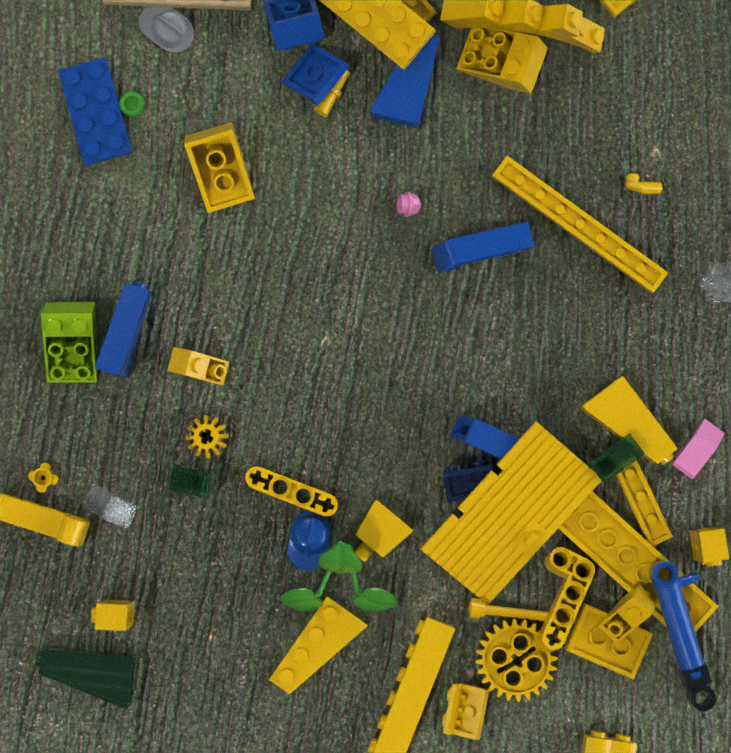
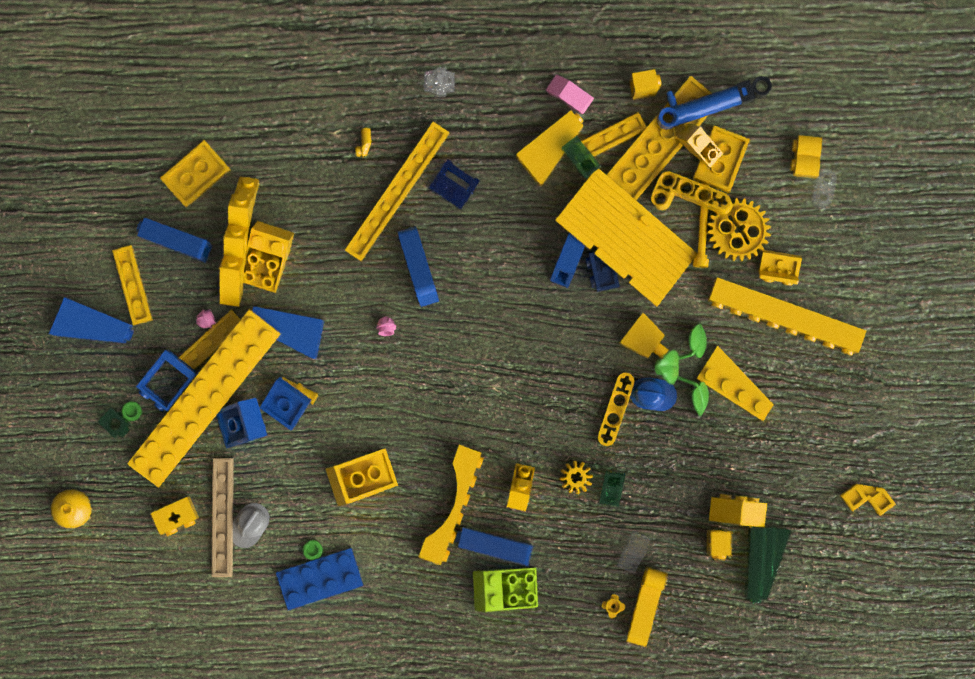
camera: 90 degrees left, 0 degrees up
none -> yellow arch [419,445,484,565]
none -> clear blue plate [429,159,481,210]
none -> yellow brick [709,494,767,527]

